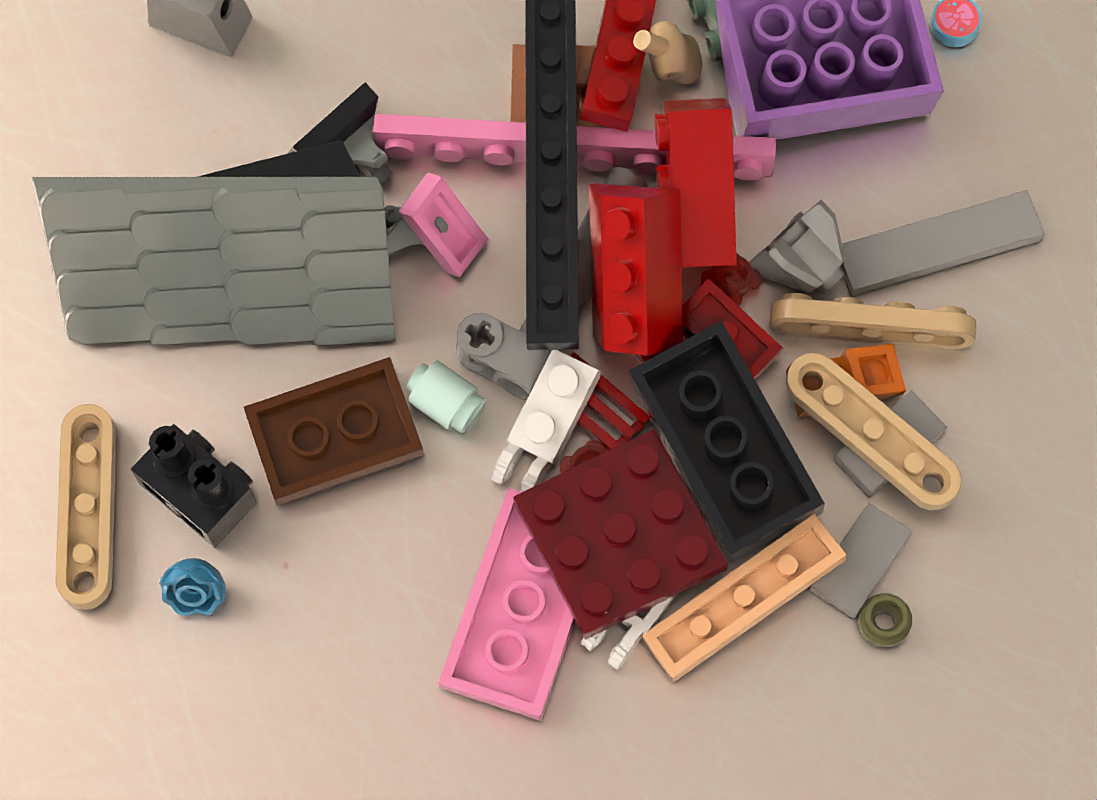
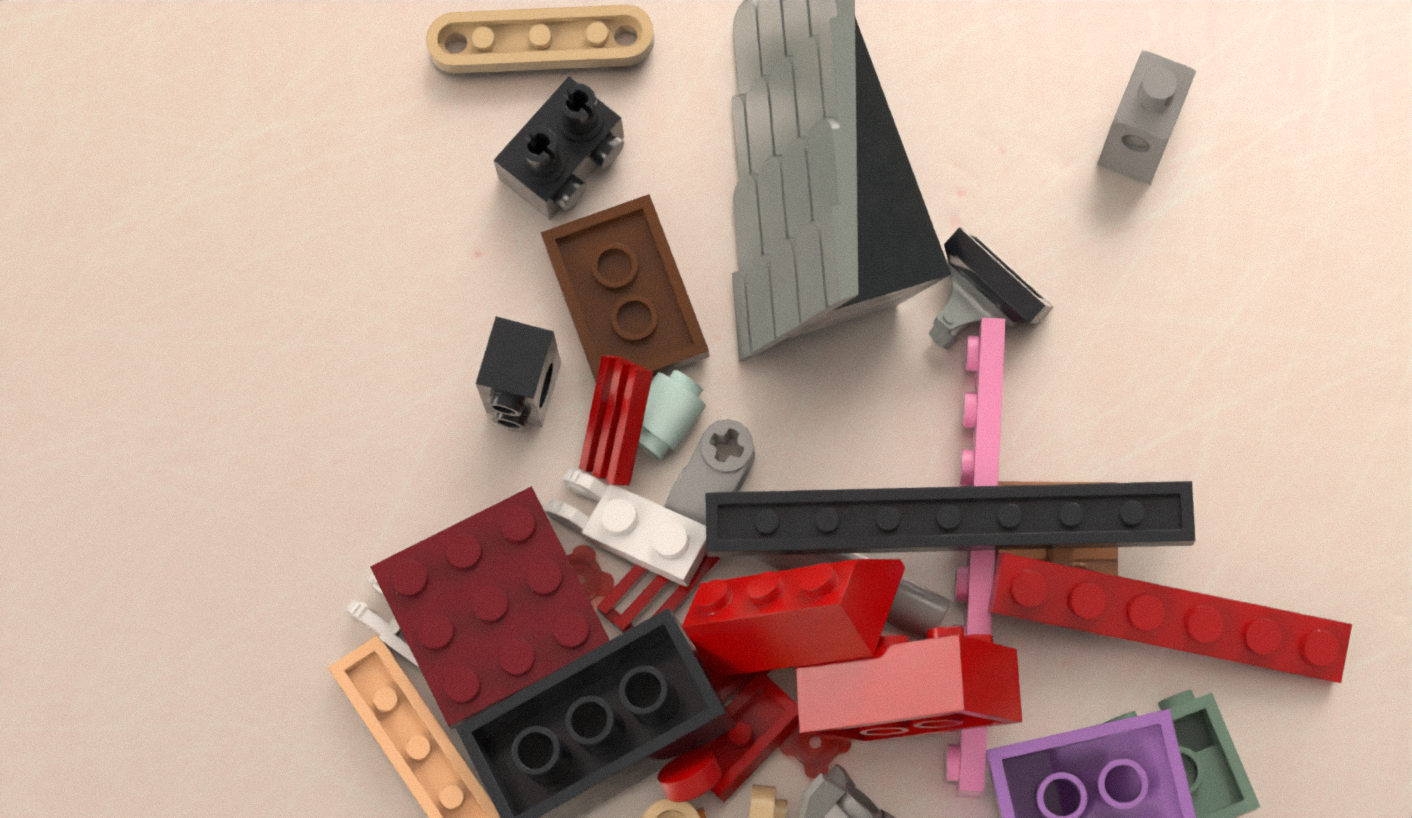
camera: 90 degrees right, 5 degrees up
dark azure plate [159,558,226,616] -> none
bright pink piece [384,173,488,278] -> none
bright pink plate [438,488,575,721] -> none
tan piece [633,21,702,85] -> none
none -> black brick [475,316,561,430]
none -> red tile [579,355,653,486]
none -> red tile [657,749,722,802]

